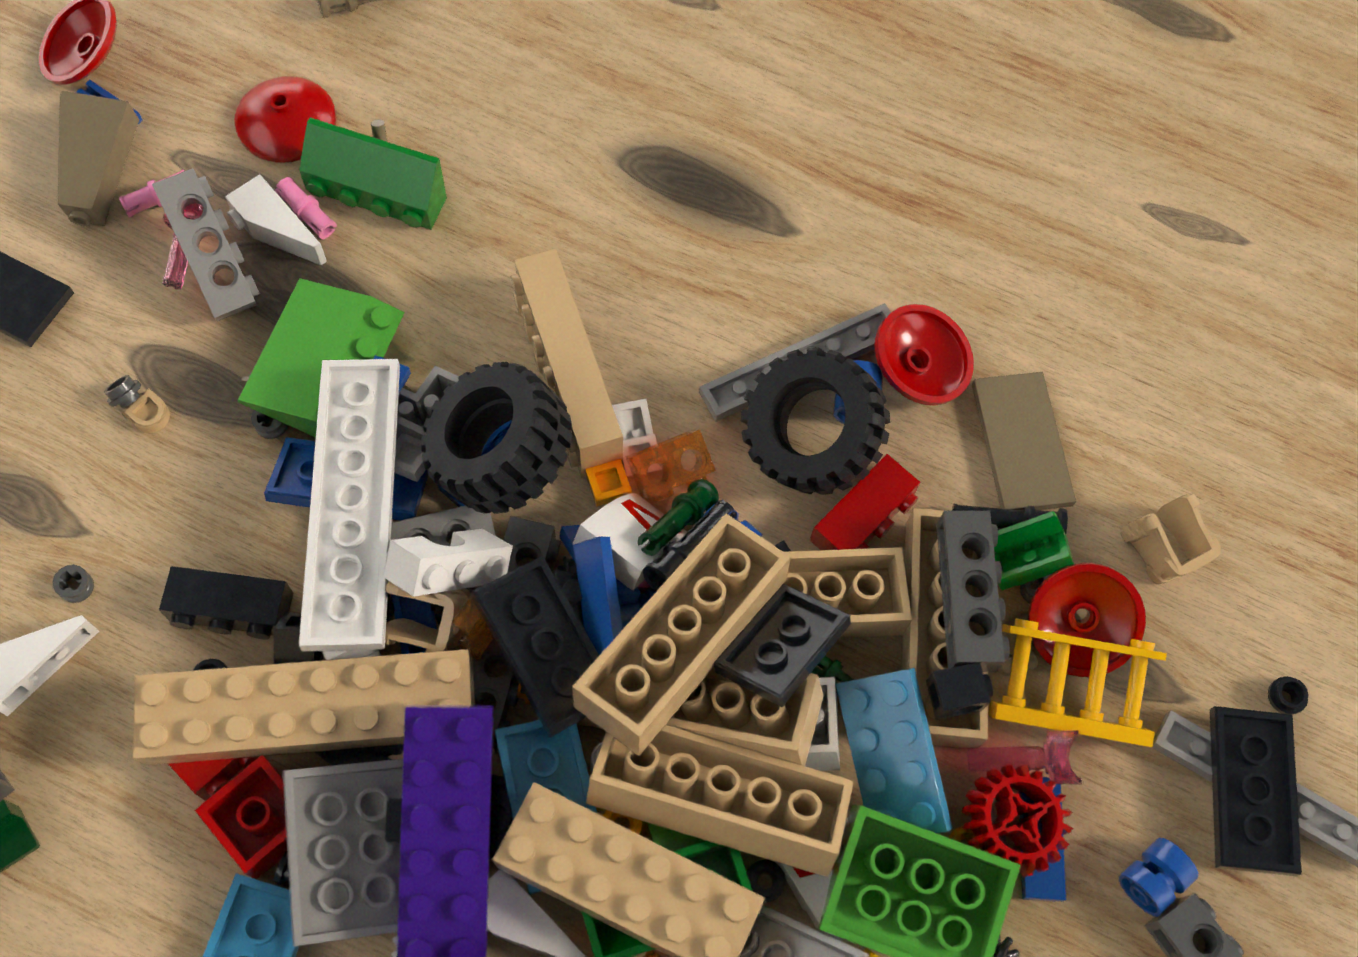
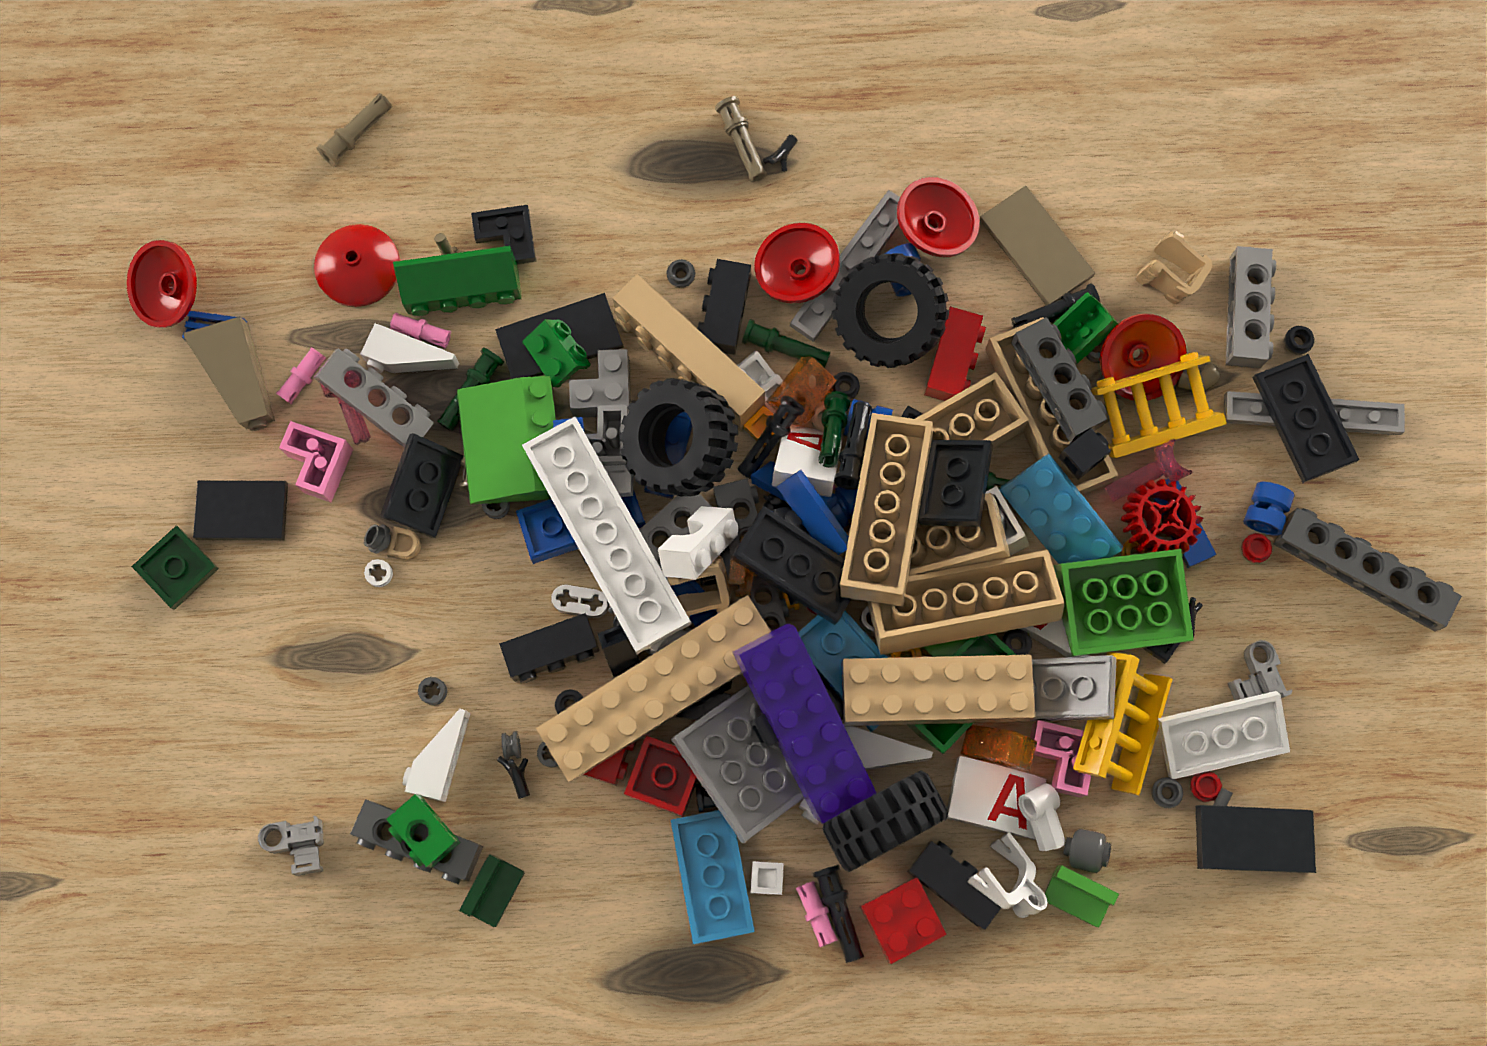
camera: 20 degrees left, 10 degrees up
none -> bright pink brick [279,421,353,503]
none -> white bush [364,559,393,587]
none -> black tile [379,433,464,538]
none -> dark green pin [437,347,504,432]
none -> black plate [471,204,537,265]
none -> black tile [495,293,624,379]
none -> black bar [497,756,530,799]
none -> dark grey bush [501,731,521,760]
none -> green bracket [522,319,591,388]
none -> white beam [552,585,609,618]
none -> light grey brick [569,349,631,418]
none -> dark grey plate [667,259,695,288]
none -> black brick [697,259,751,355]
none -> dark tan pin [715,96,767,182]
none -> black pin [737,395,805,479]
none -> dark green pin [742,319,831,369]
none -> red dish [754,223,840,304]
none -> black bar [763,134,798,172]
none -> black plate [830,372,860,400]
none -> dark tan arm [1177,364,1221,391]
none -> light grey brick [1226,246,1276,368]
none -> red plate [1241,533,1272,563]

